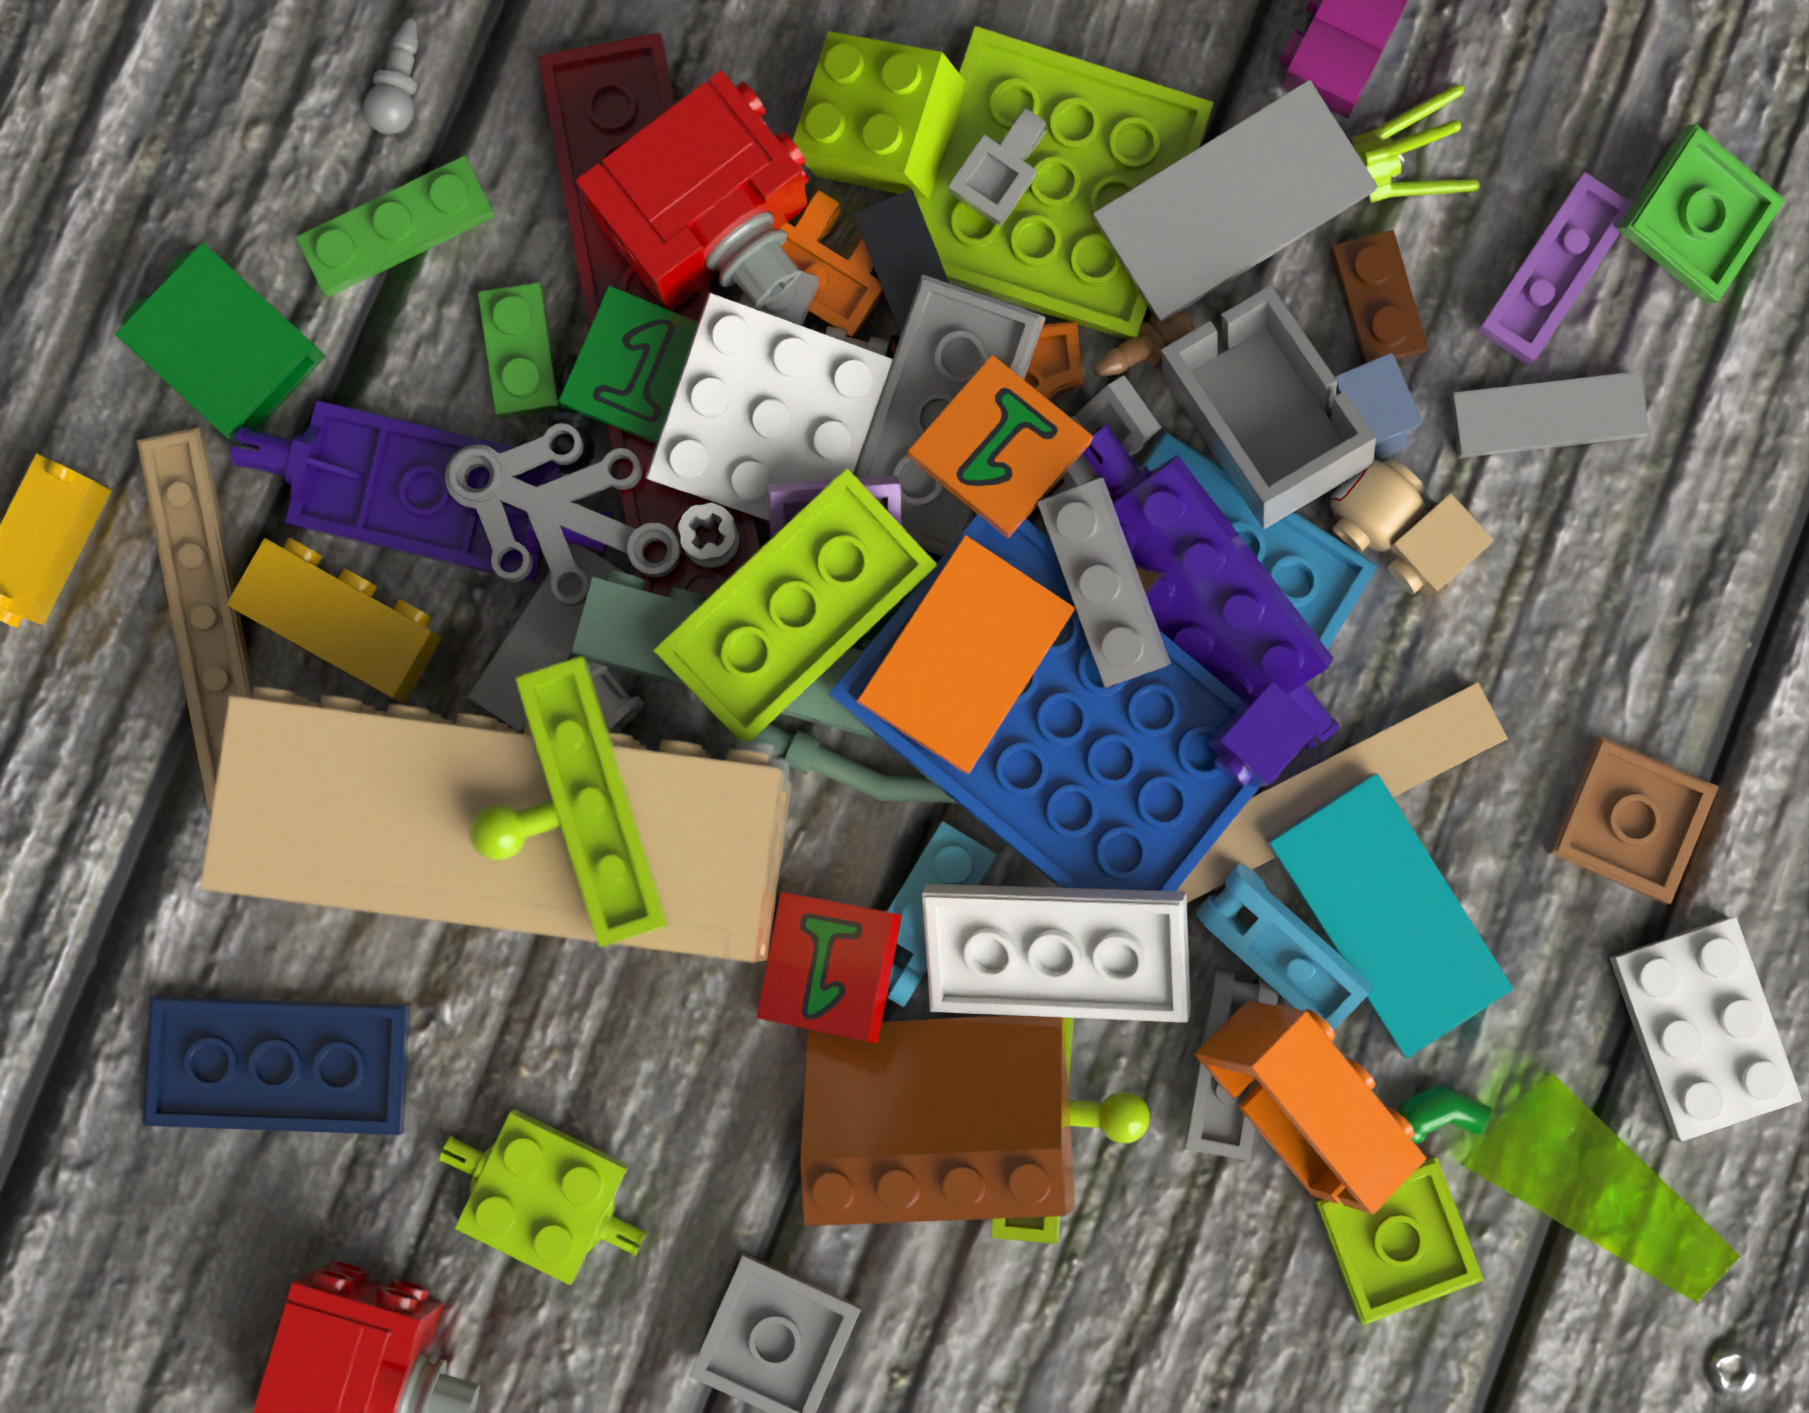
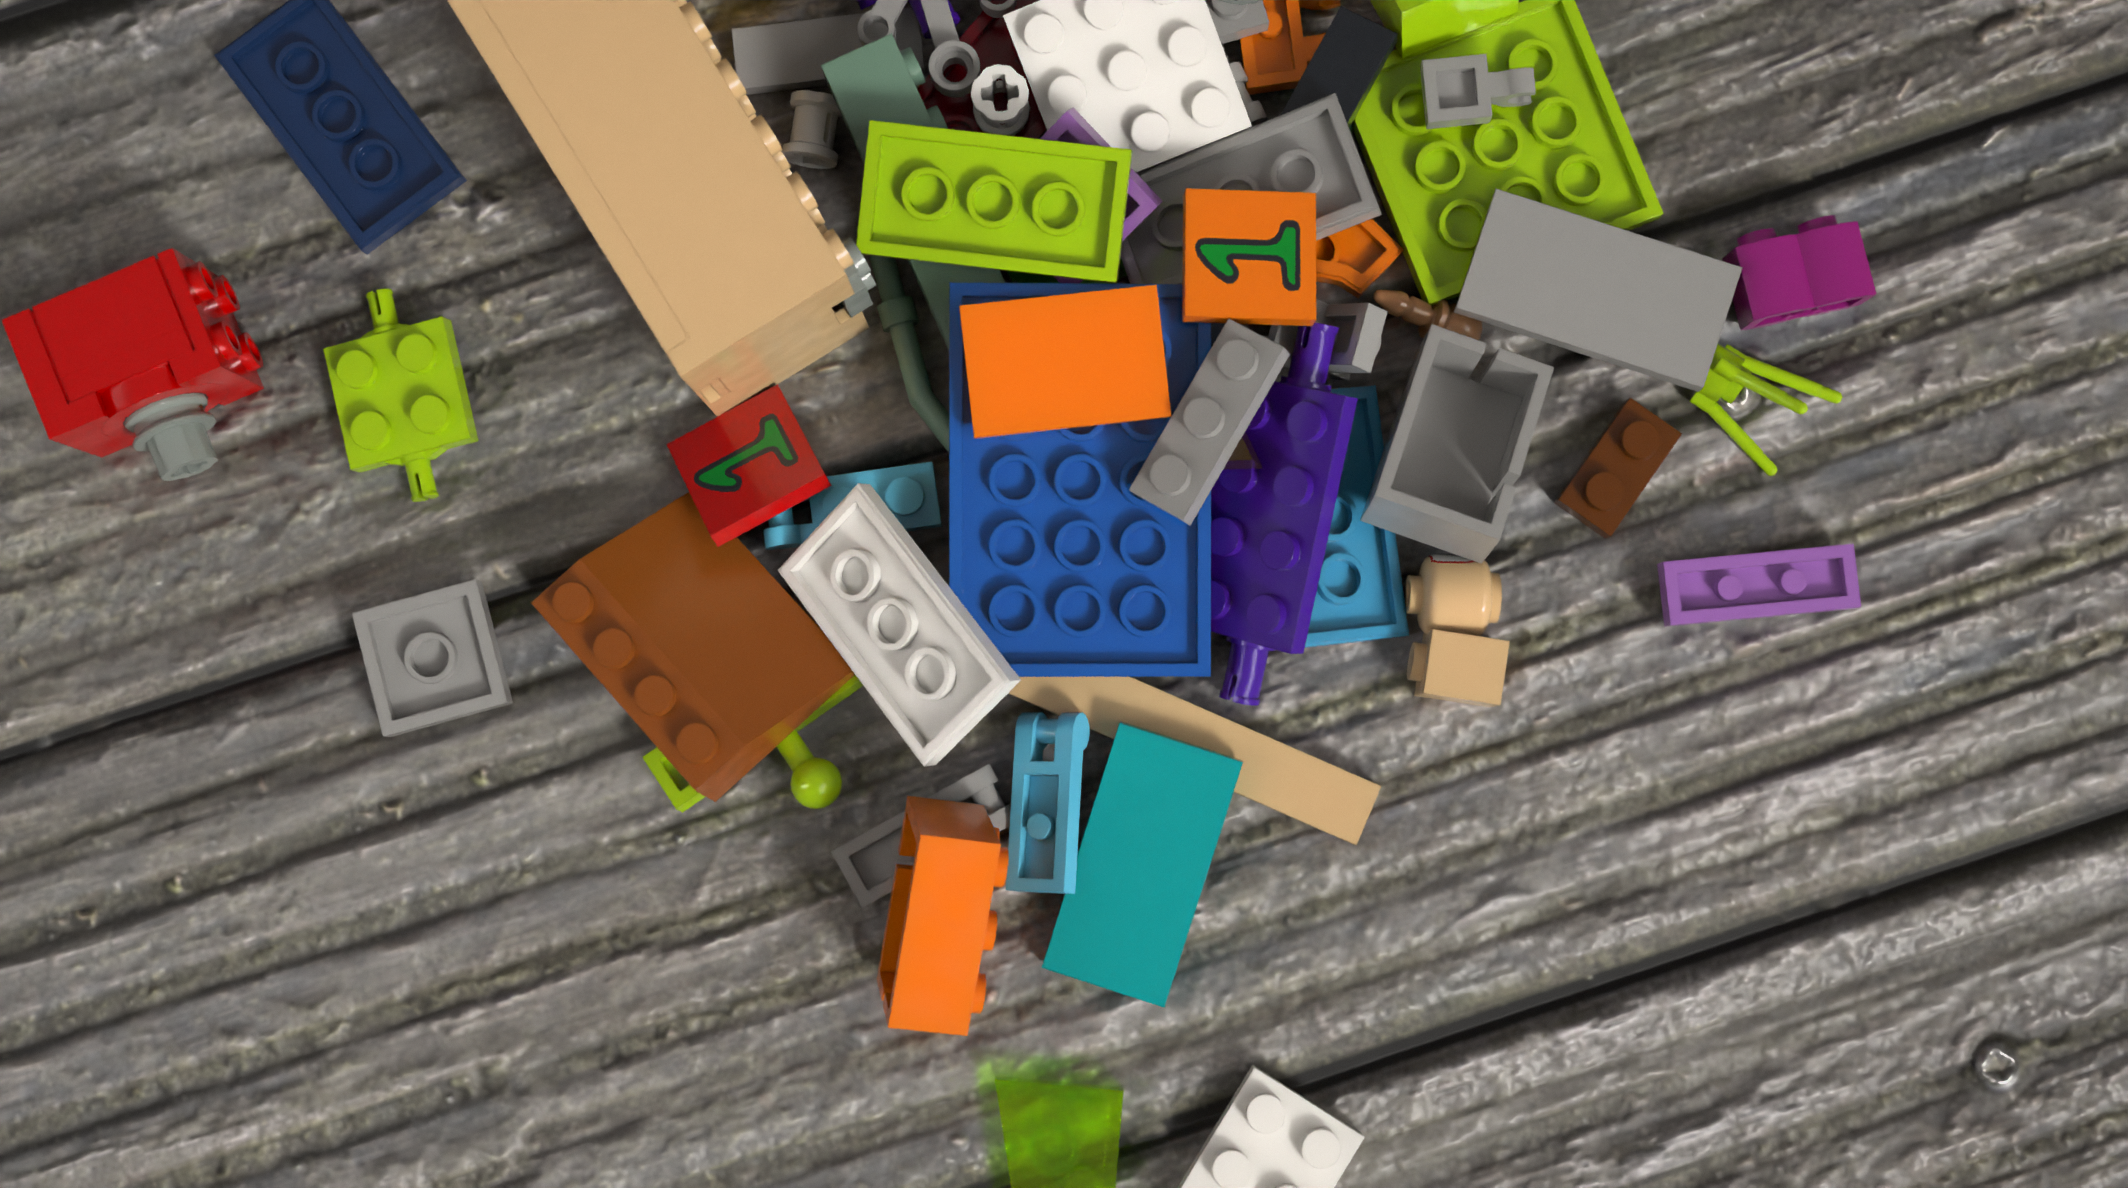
camera: 50 degrees right, 0 degrees up
lime plate [470,657,669,947] -> none
dark purple brick [1206,681,1321,788] -> none
lime tile [1314,1156,1484,1325] -> none
sand blue brick [1335,353,1423,460] -> none
green arm [1397,1085,1492,1144] -> none
light grey tile [1449,371,1650,458] -> none
medium nougat tile [1547,736,1719,904] -> none
bright green tile [1617,124,1785,303] -> none

